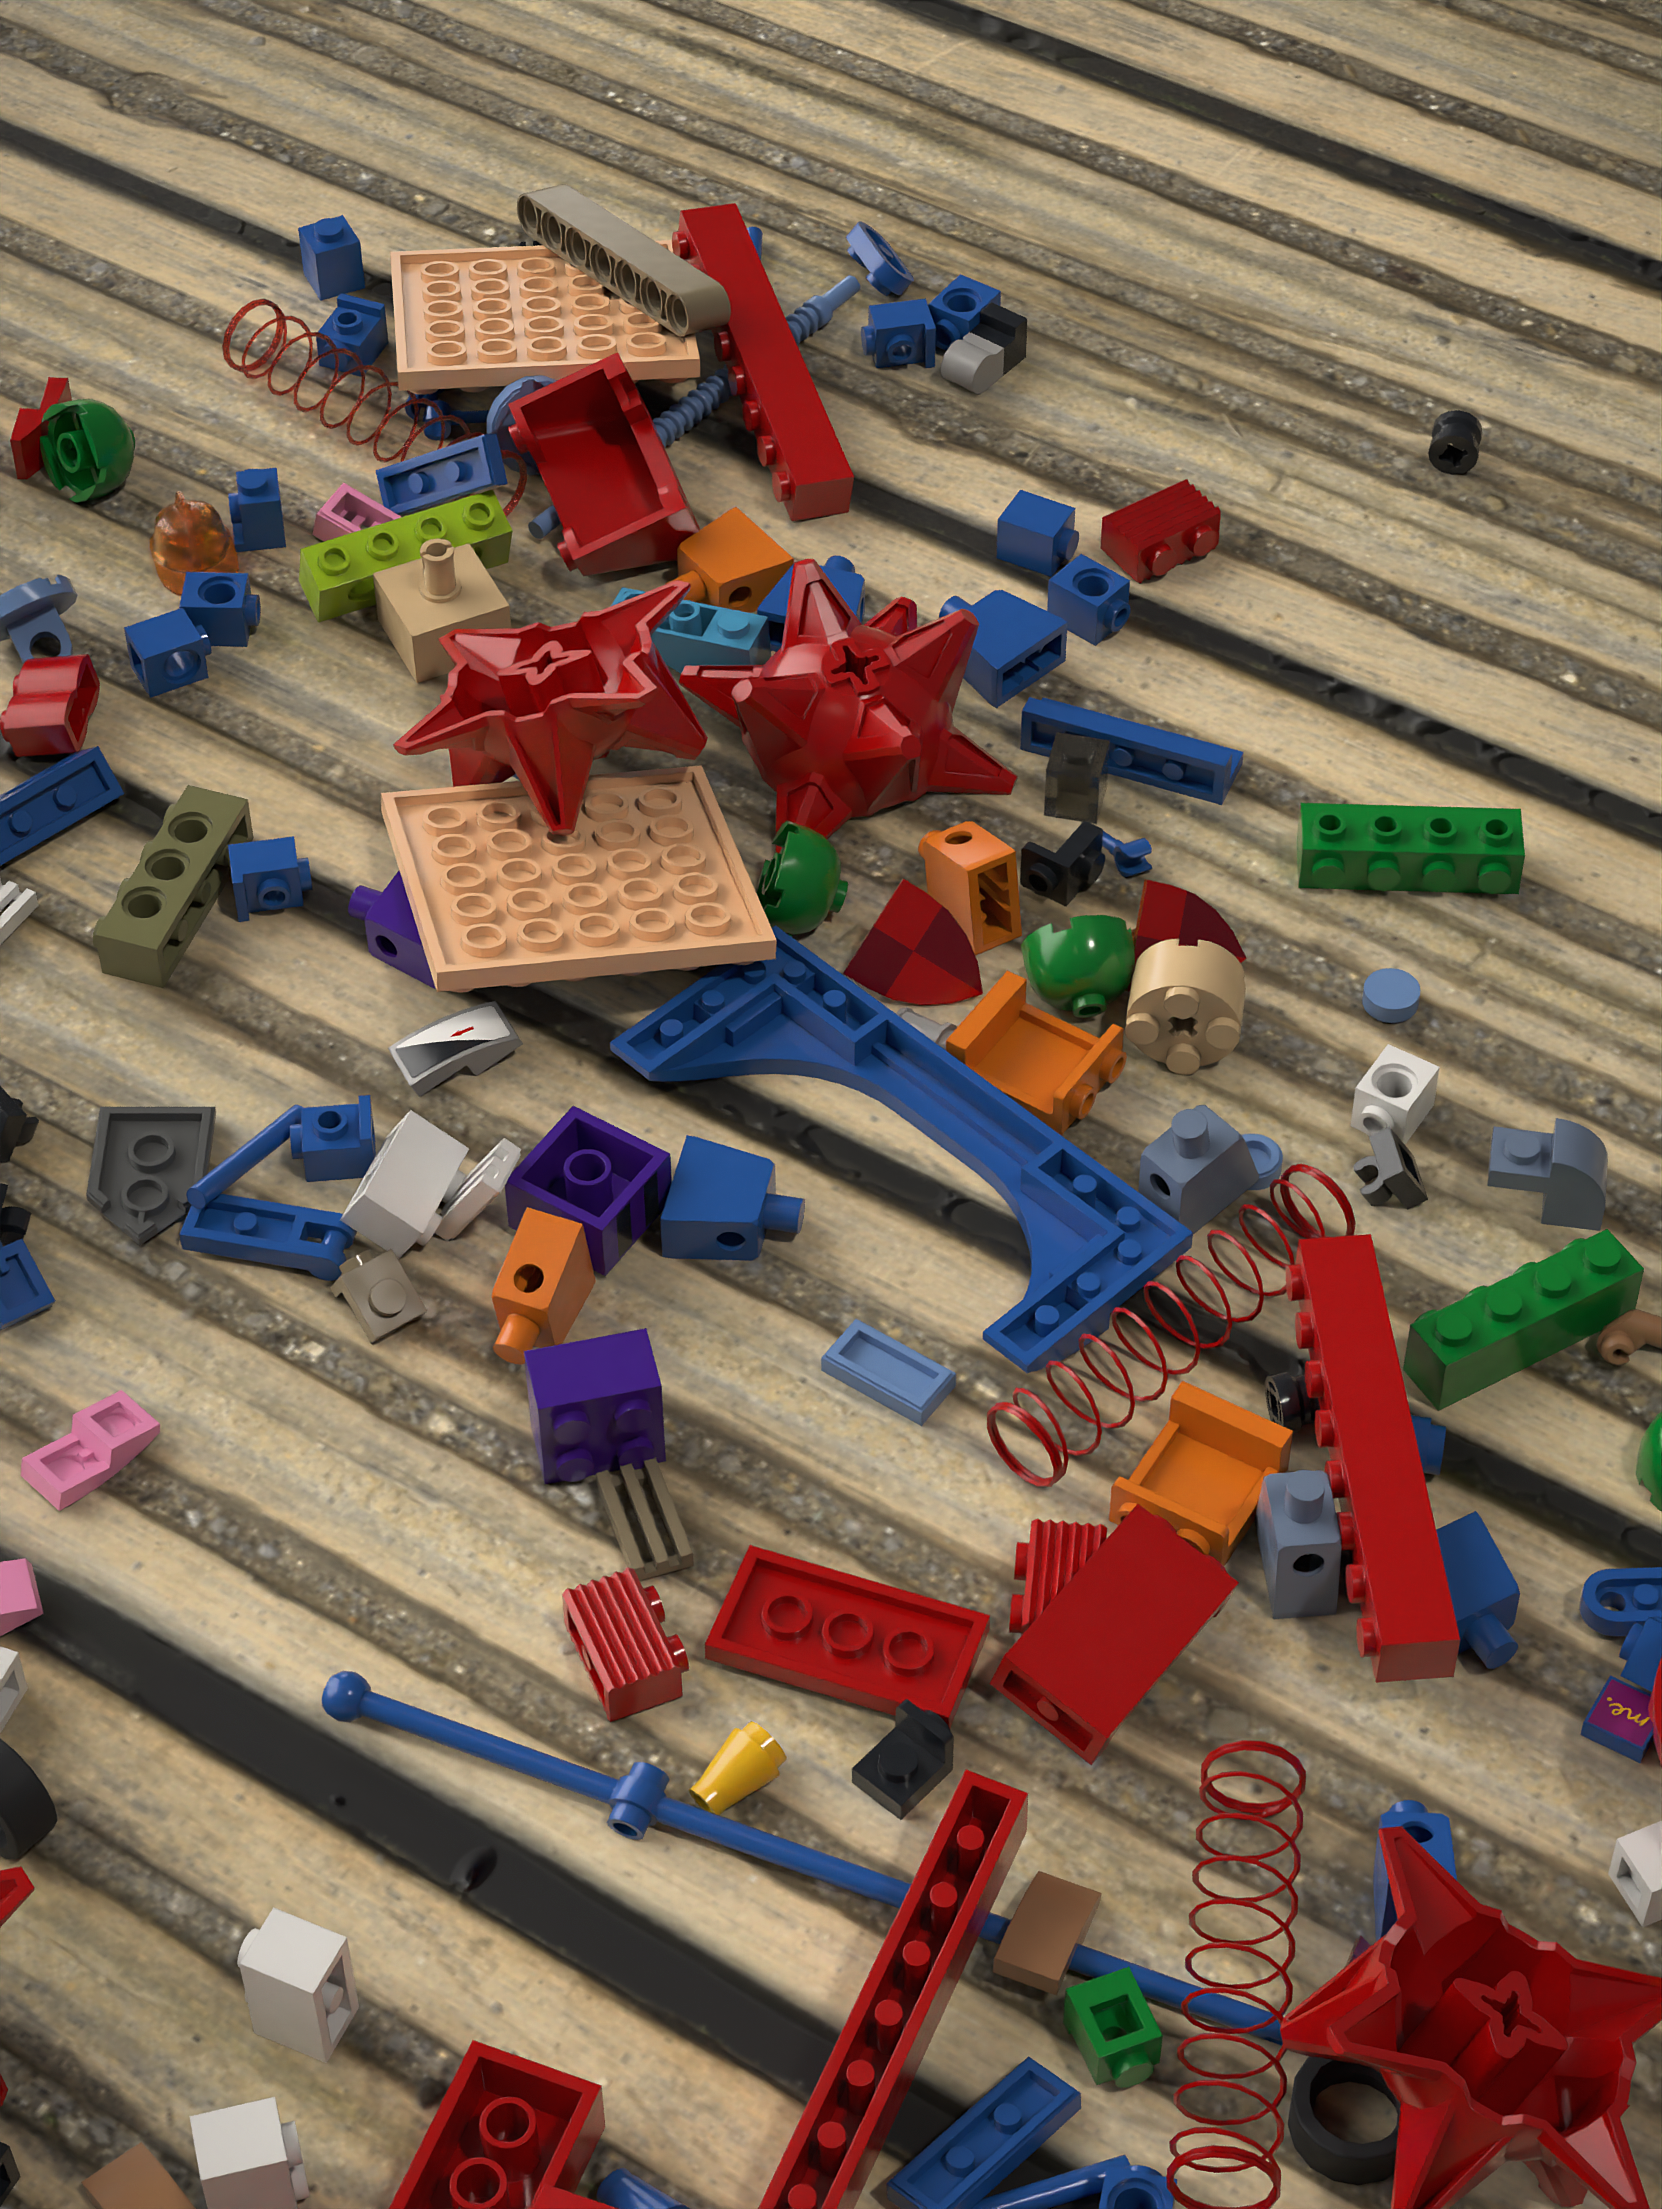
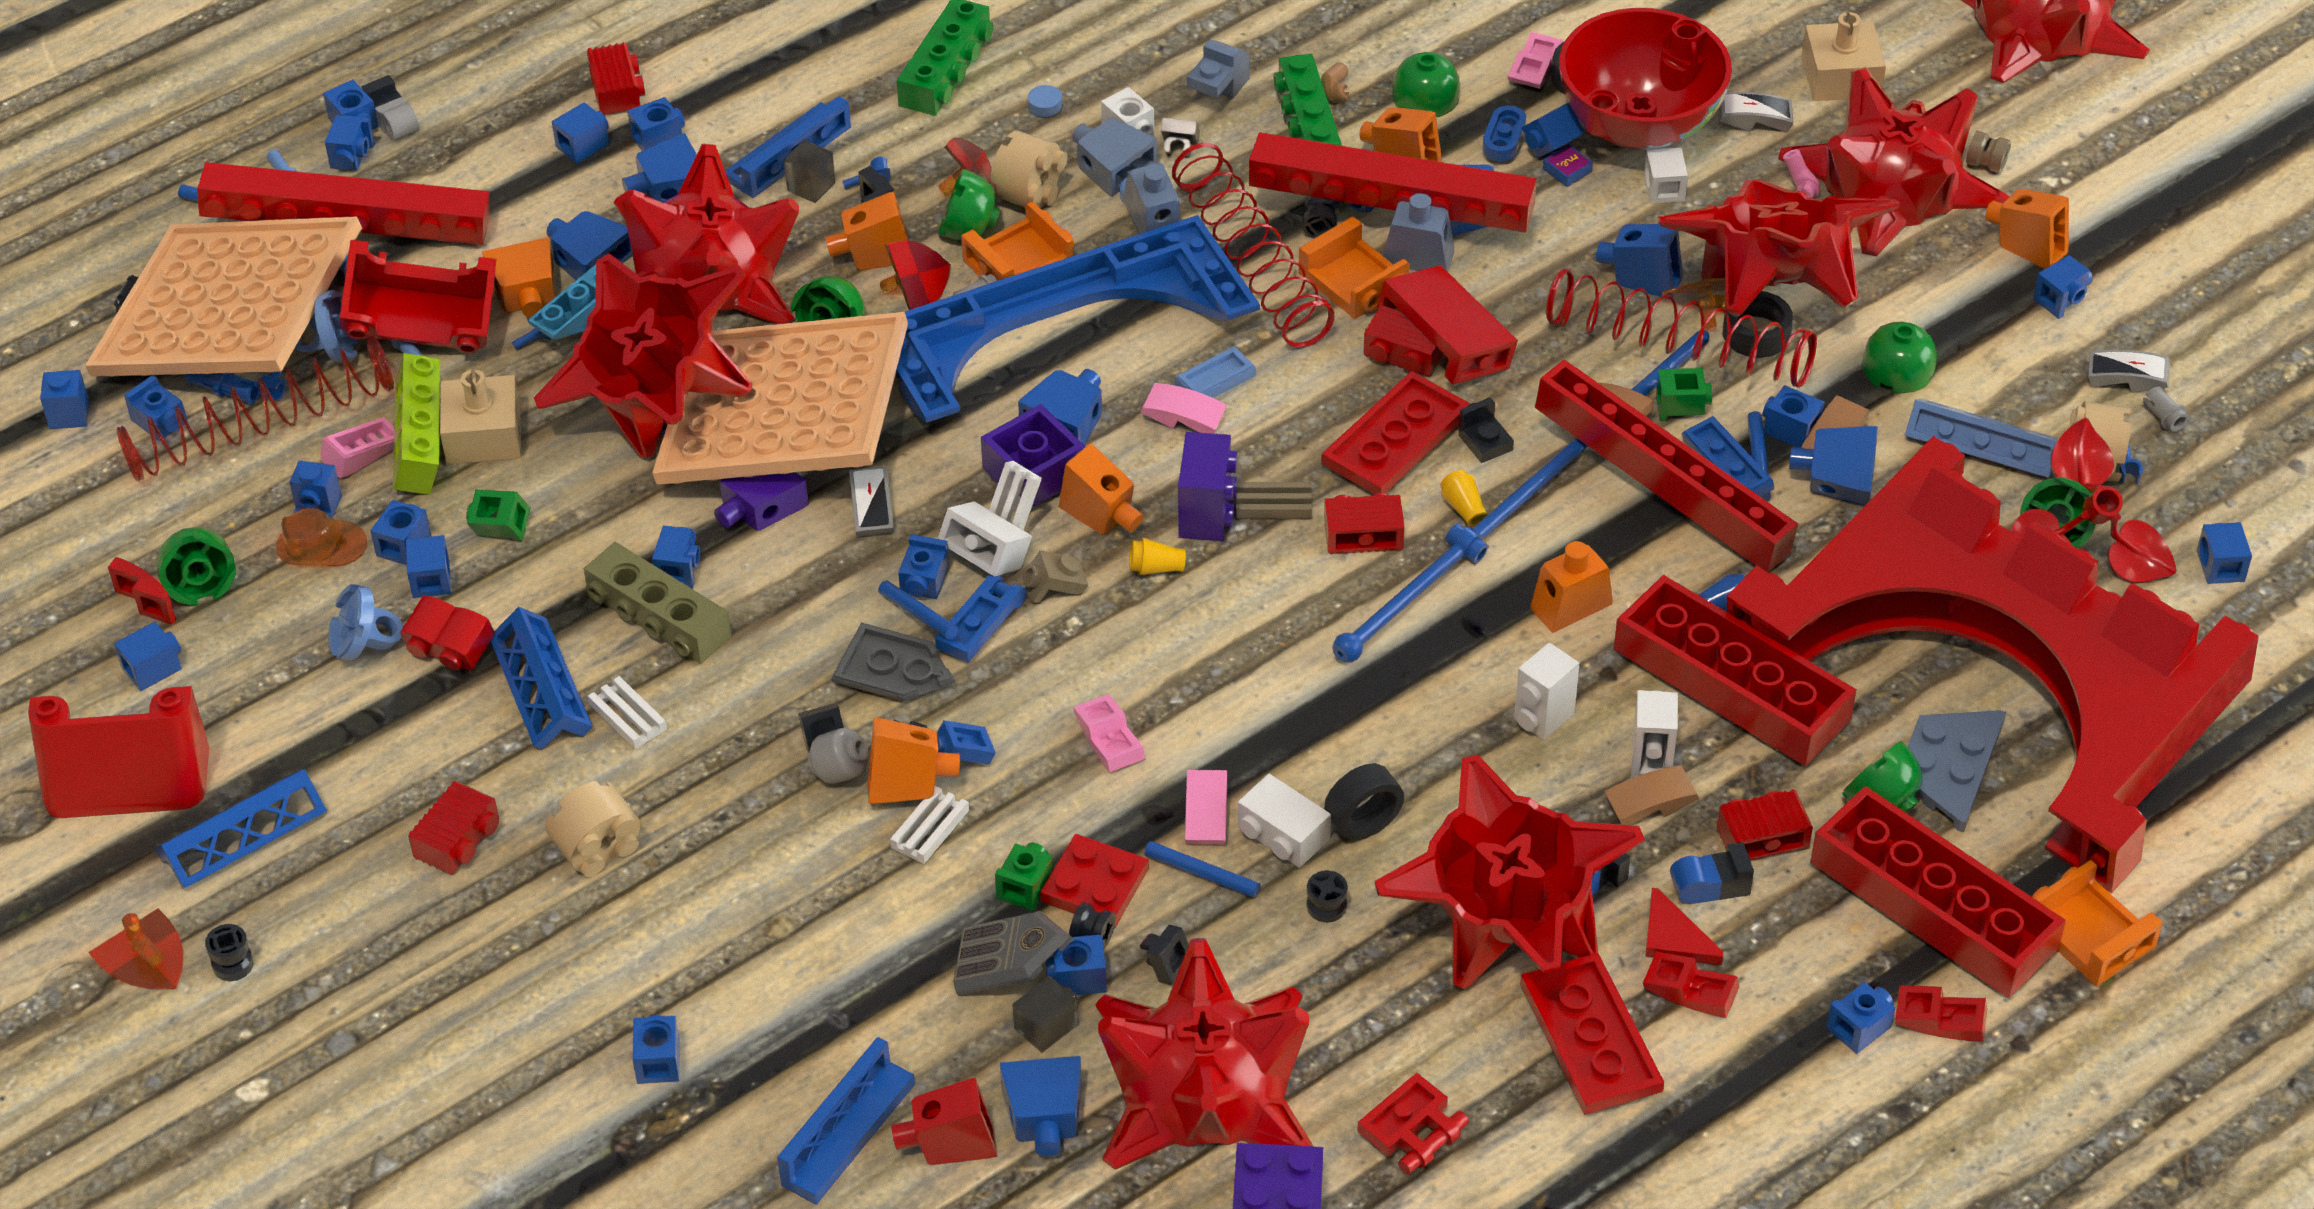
camera: 70 degrees left, 0 degrees up
blue tile [375,433,508,517] -> none
dark tan beam [517,184,731,337] -> none
blue plate [846,221,914,296] -> none
none -> green brick [466,489,530,542]
none -> sand blue torso [1072,119,1158,197]
none -> yellow cone [1129,537,1186,575]
none -> bright pink slope [1140,383,1227,433]
none -> orange torso [1359,107,1442,162]
none -> orange torso [1530,541,1613,633]

